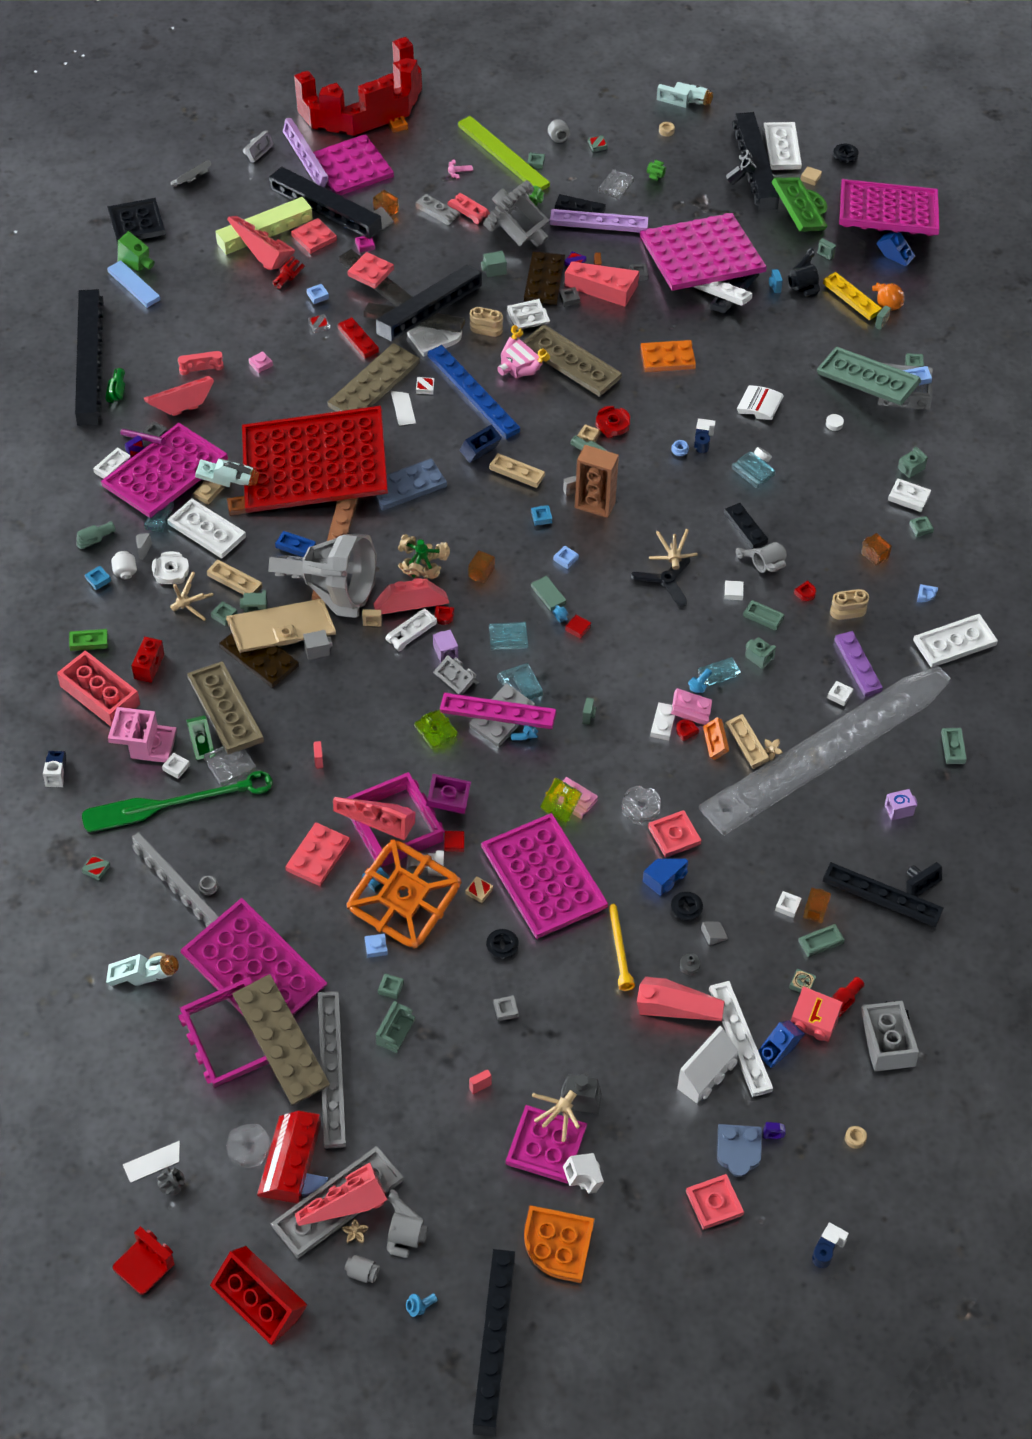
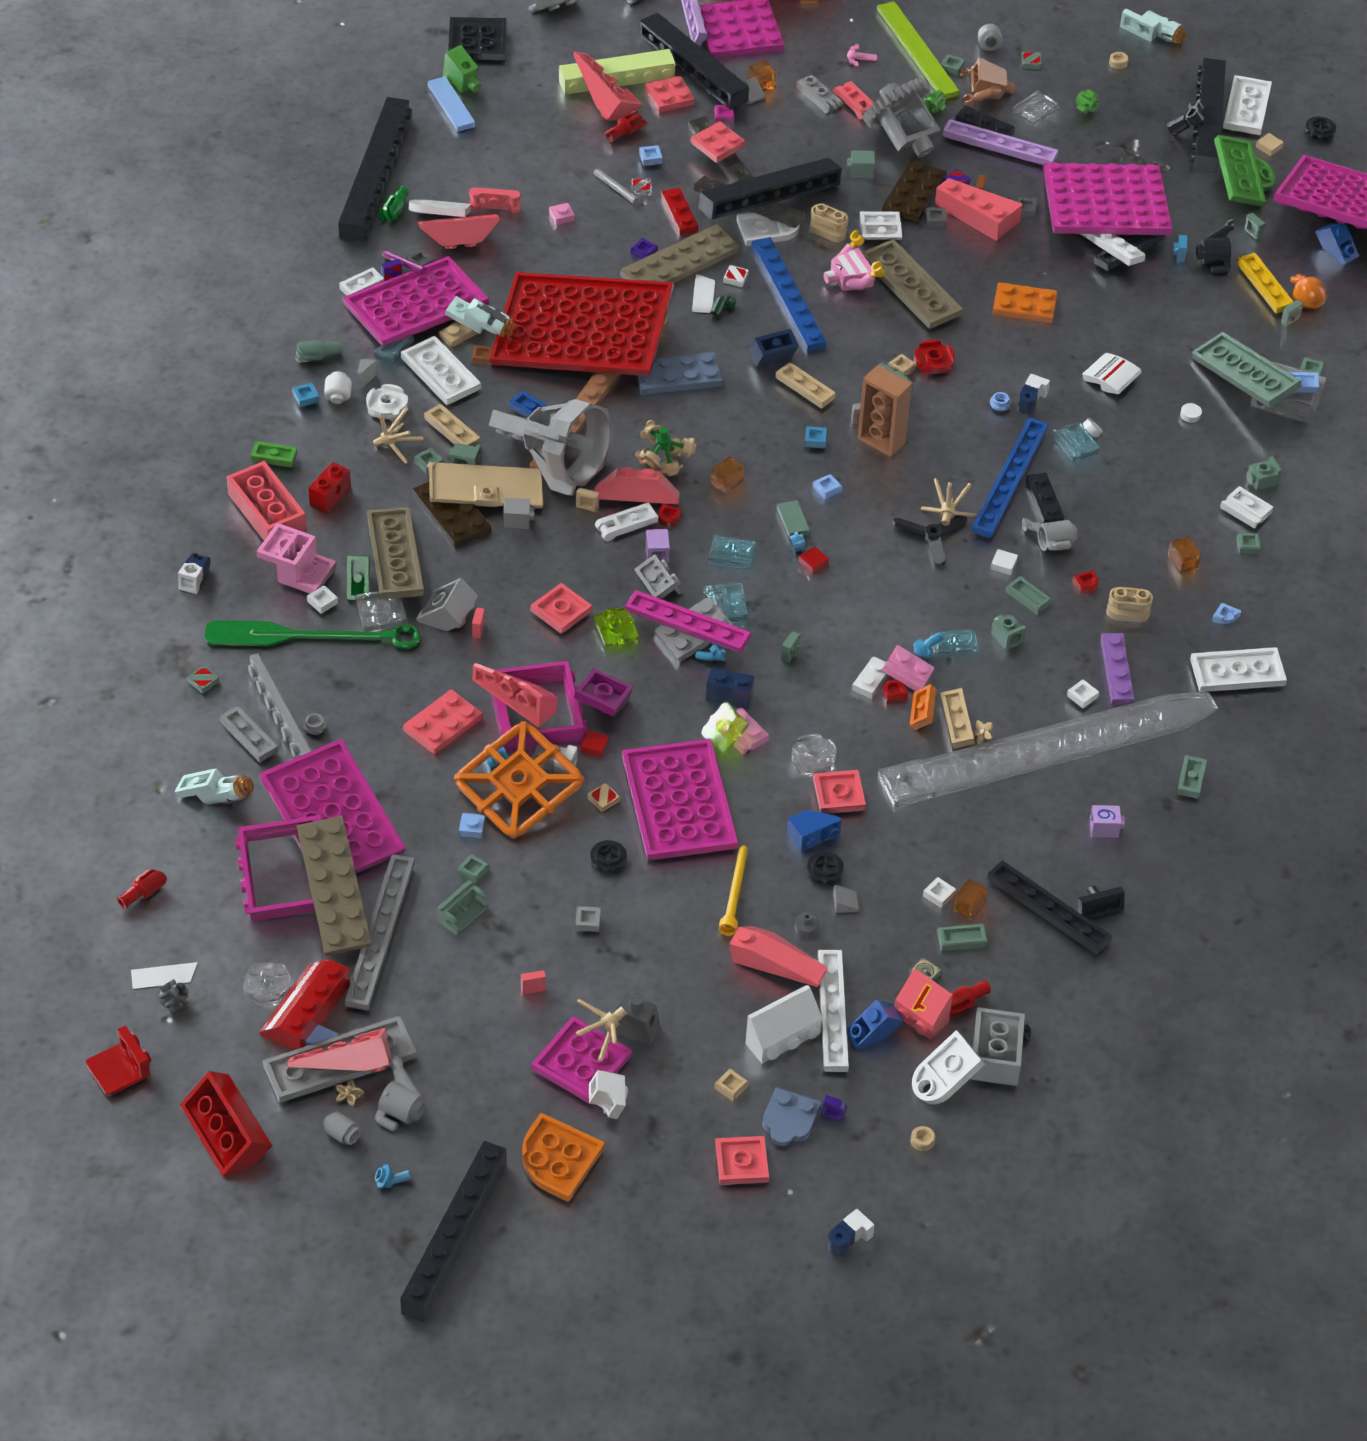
camera: 15 degrees right, 5 degrees down
none -> red arm [116,869,167,909]
none -> light grey plate [220,706,278,763]
none -> white tile [409,200,471,217]
none -> light grey slope [416,578,478,631]
none -> coral plate [531,583,592,634]
none -> light grey bar [594,168,639,204]
none -> dark purple tile [630,238,658,259]
none -> dark blue brick [706,667,755,709]
none -> dark green arm [710,295,736,317]
none -> tan tile [714,1069,749,1101]
none -> white tile [912,1030,985,1104]
none -> nougat torso [959,57,1016,108]
none -> blue plate [971,417,1048,539]

